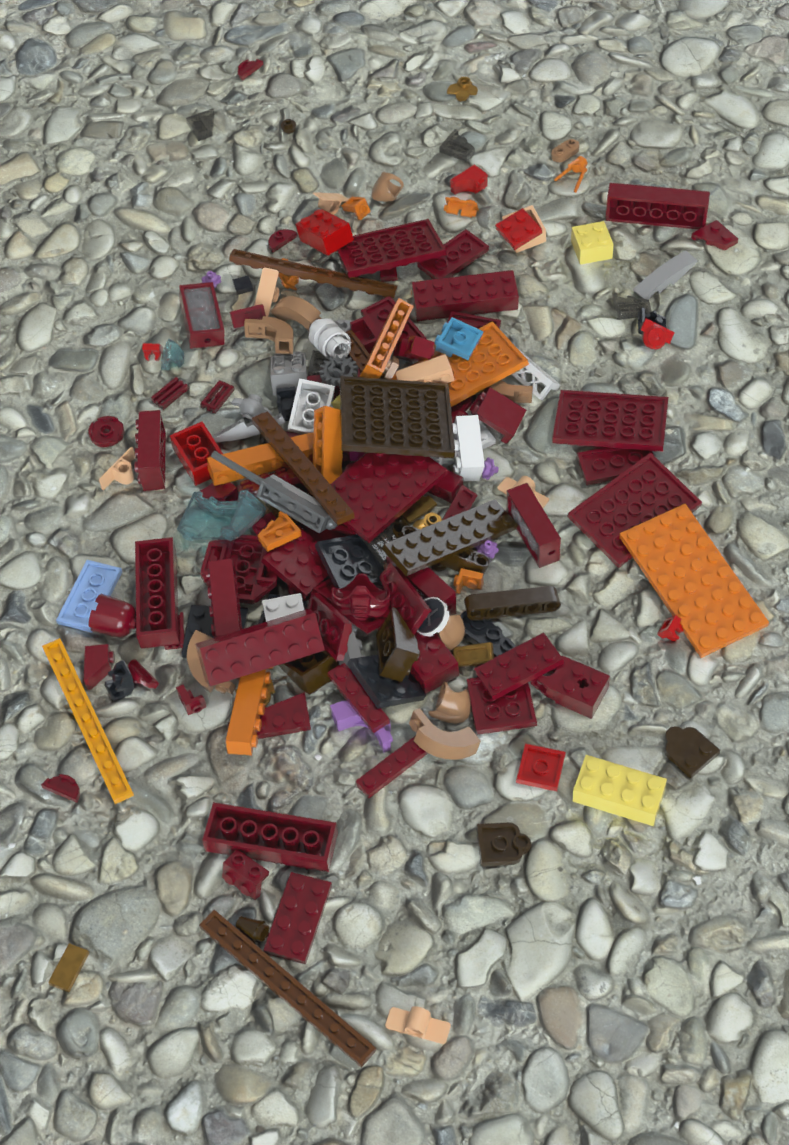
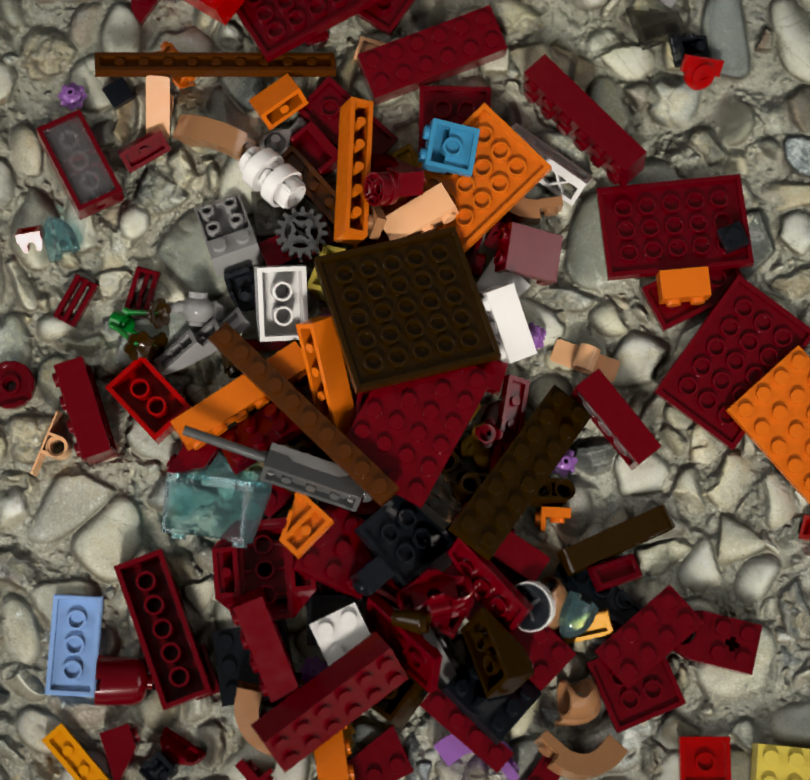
camera: 20 degrees left, 25 degrees up
medium nougat arch [244,316,294,354] -> none
none -> dark brown plant [109,298,171,361]
none -> orange brick [248,73,309,131]
none -> black brick [349,555,395,597]
none -> dark red wheel [363,171,400,206]
none -> dark brown cone [391,609,431,635]
none -> dark red plate [475,418,504,448]
none -> dark red brick [524,54,647,188]
none -> clear light blue brick [559,591,599,638]
none -> dark red tile [587,553,643,592]
none -> orange brick [656,266,712,307]
none -> black plate [716,221,750,254]

